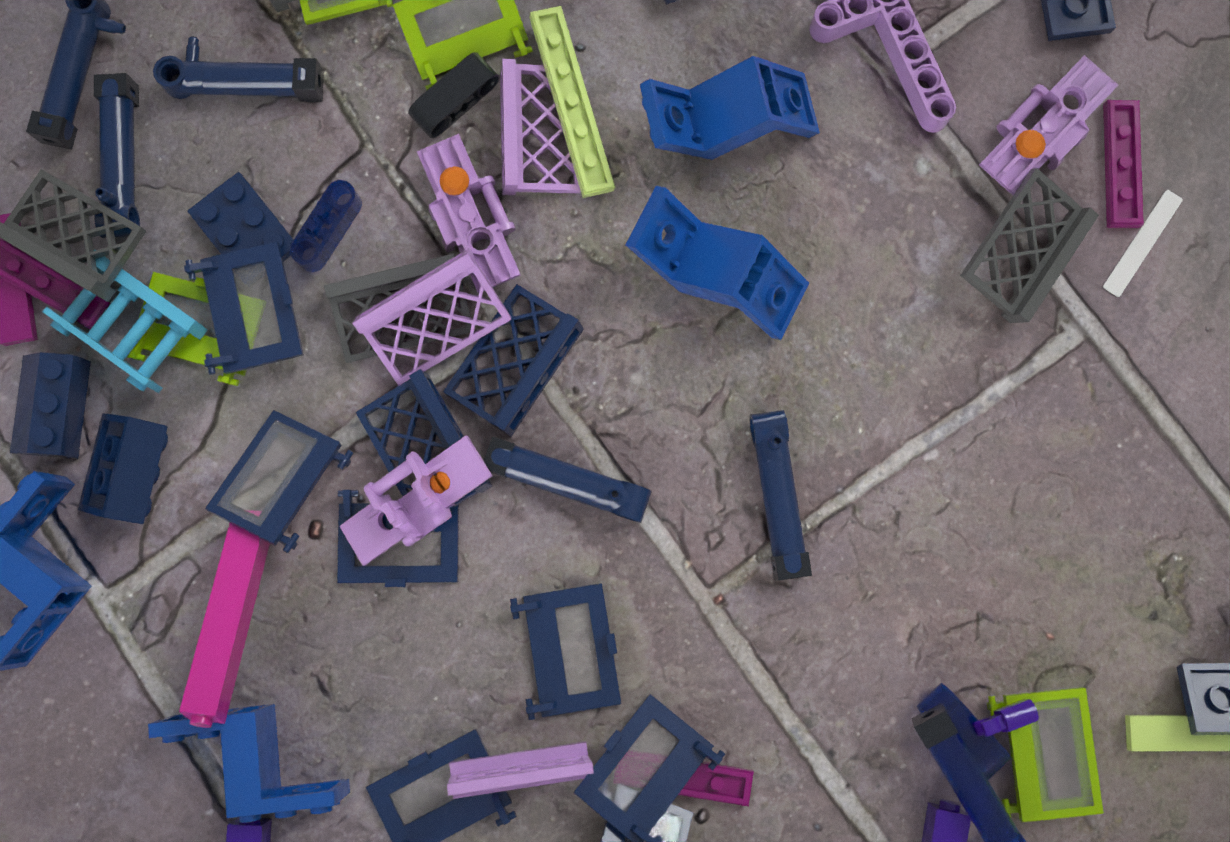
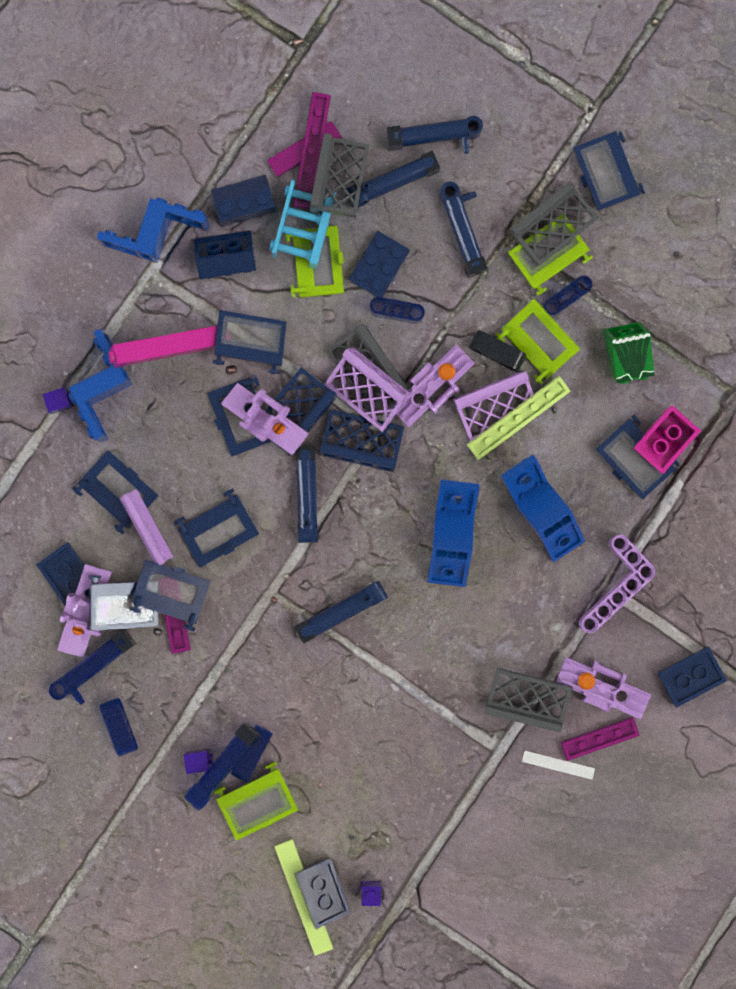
camera: 70 degrees right, 5 degrees up
dark blue piece [184,241,304,375] -> none
dark purple bar [973,699,1039,737] -> none

